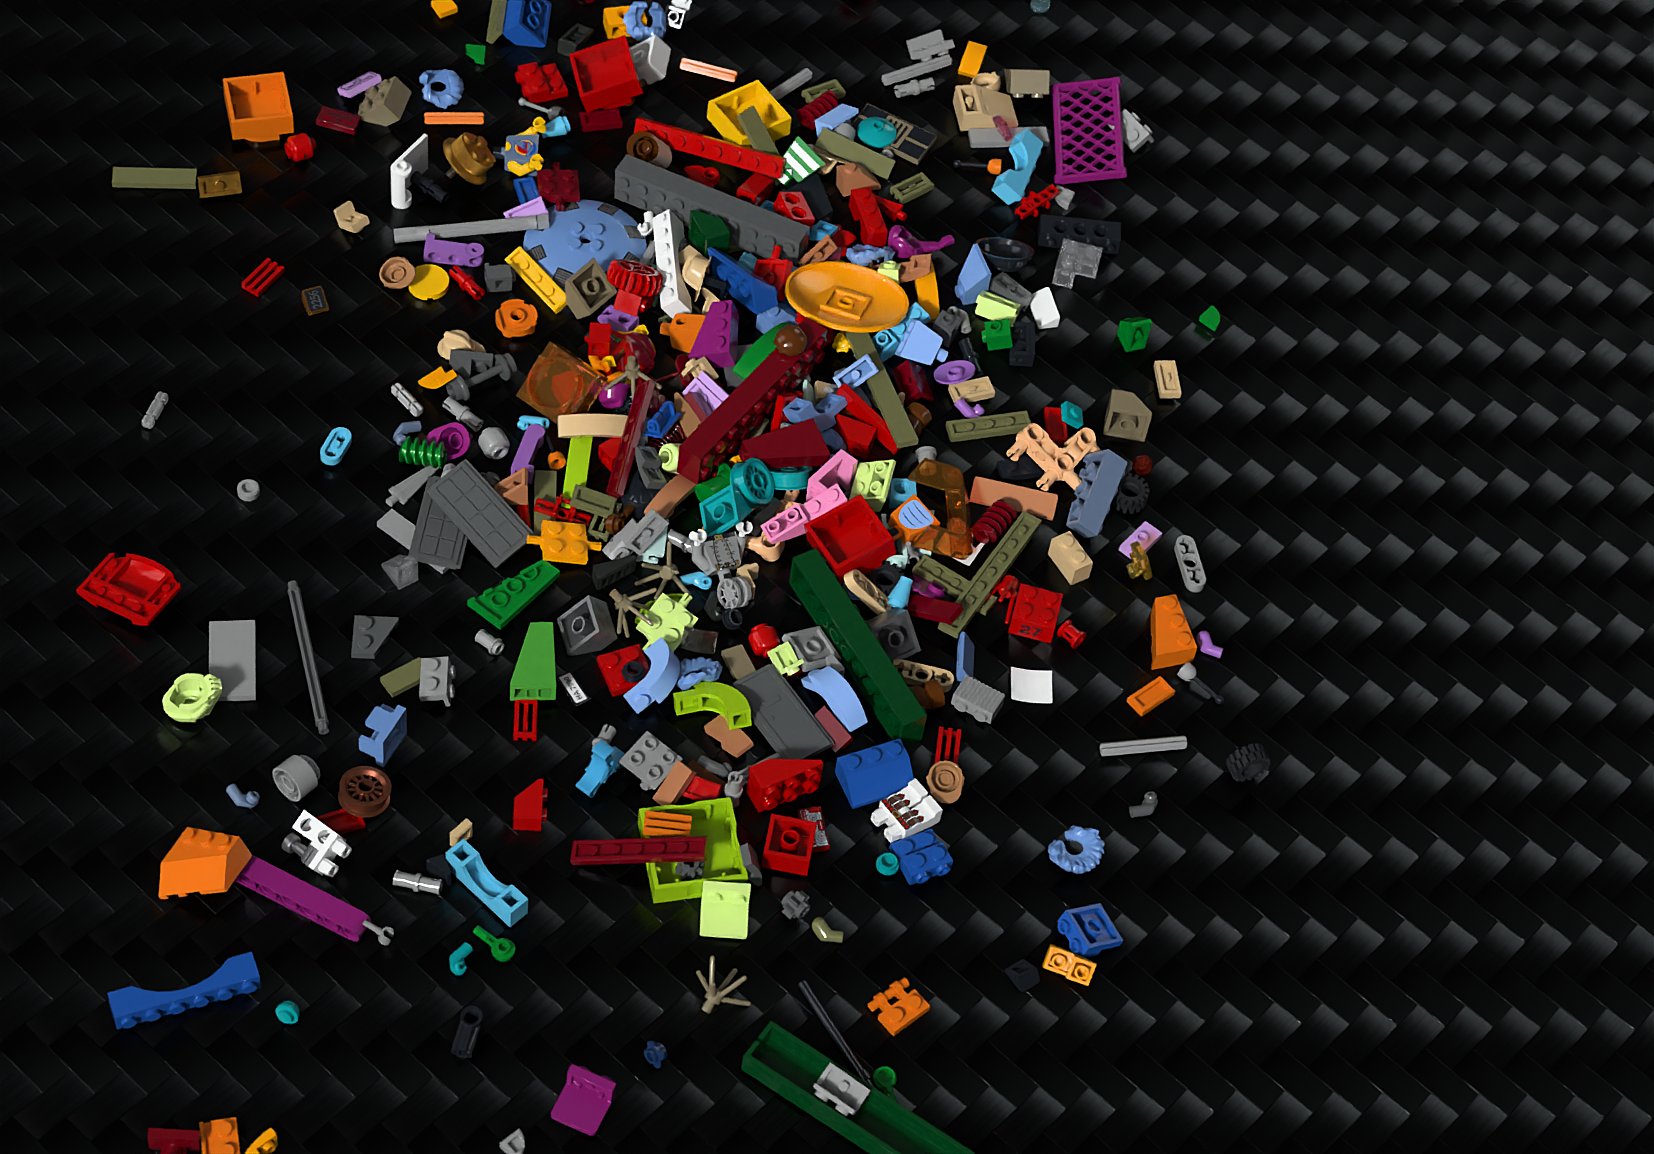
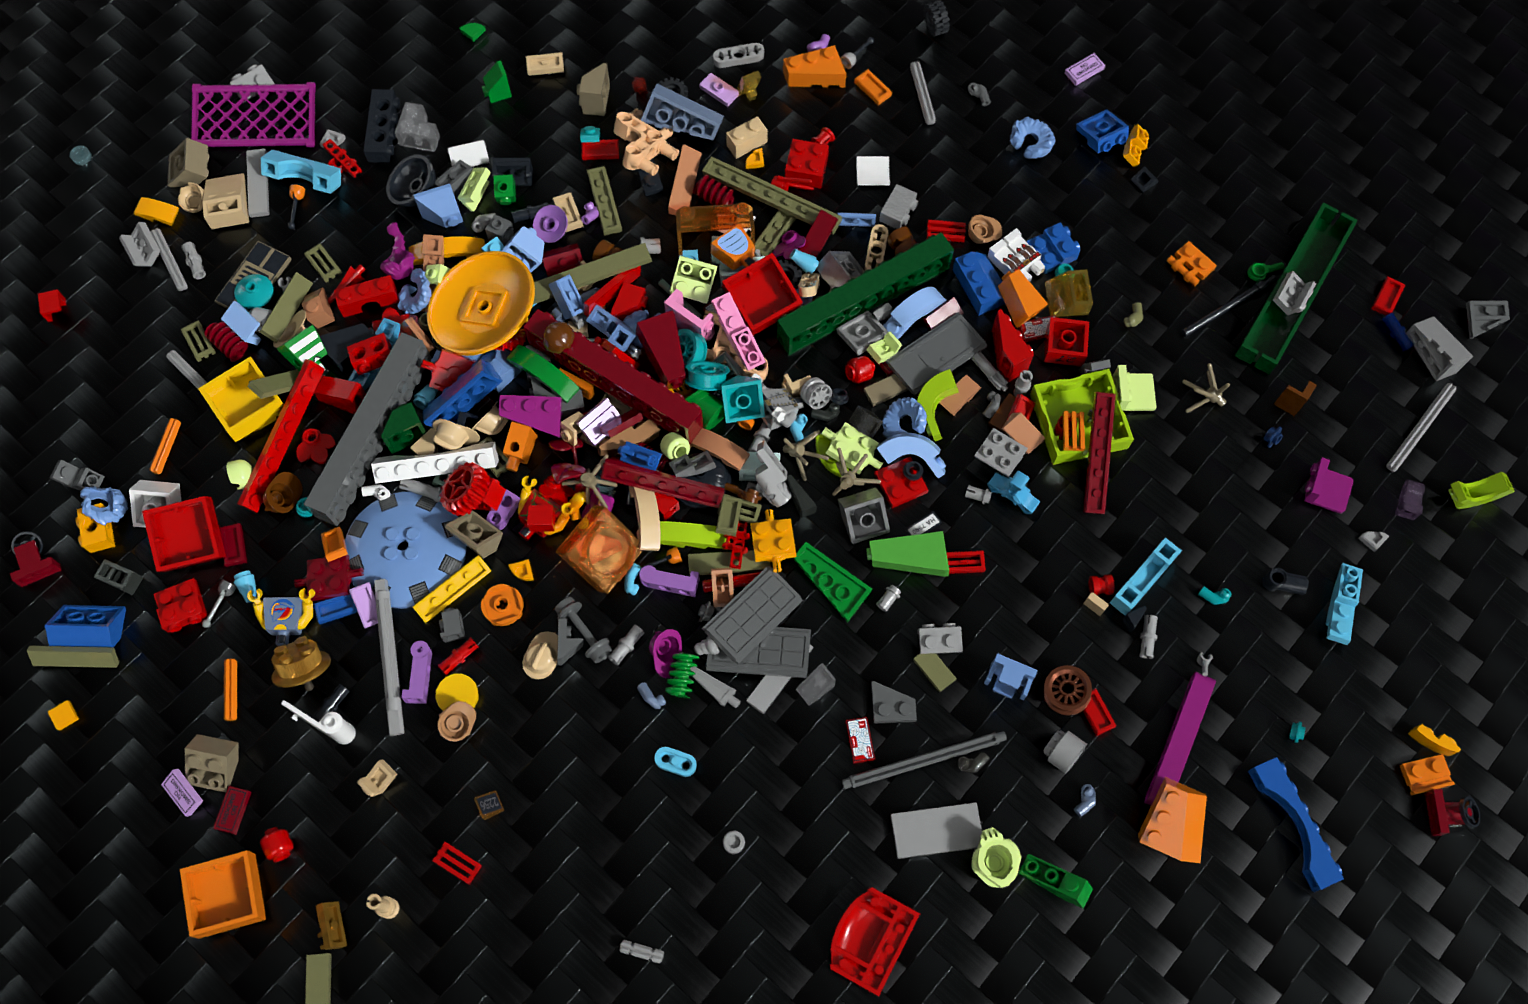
camera: 85 degrees left, 15 degrees up
white hips [282,810,352,877] -> none
light grey axle [391,383,424,417] -> none
light orange slope [417,367,457,389] -> none
medium blue piece [419,69,464,109] -> none
green tile [466,44,486,65] -> none
green plate [473,925,515,962] -> none
light grey head [478,427,510,459] -> none
red slope [513,779,548,831] -> none
dark grey gear [781,890,811,919] -> none
clear pink tile [992,115,1012,142] -> none
none -> yellowish green hair [226,459,253,490]
none -> orange tile [320,527,348,562]
none -> tan pin [366,894,399,919]
none -> light orange tile [508,559,534,581]
none -> light orange tile [746,148,764,169]
none -> tile [846,717,875,764]
none -> clear smoke arm [957,752,989,773]
none -> orange slope [998,269,1048,328]
none -> green slope [1019,854,1093,909]
none -> clear yellow slope [1045,270,1093,317]
none -> lavender tile [1065,53,1105,86]
none -> red wheel [1089,574,1115,596]
none -> reddish brown panel [1274,381,1317,416]
none -> medium azure slope [1326,563,1363,645]

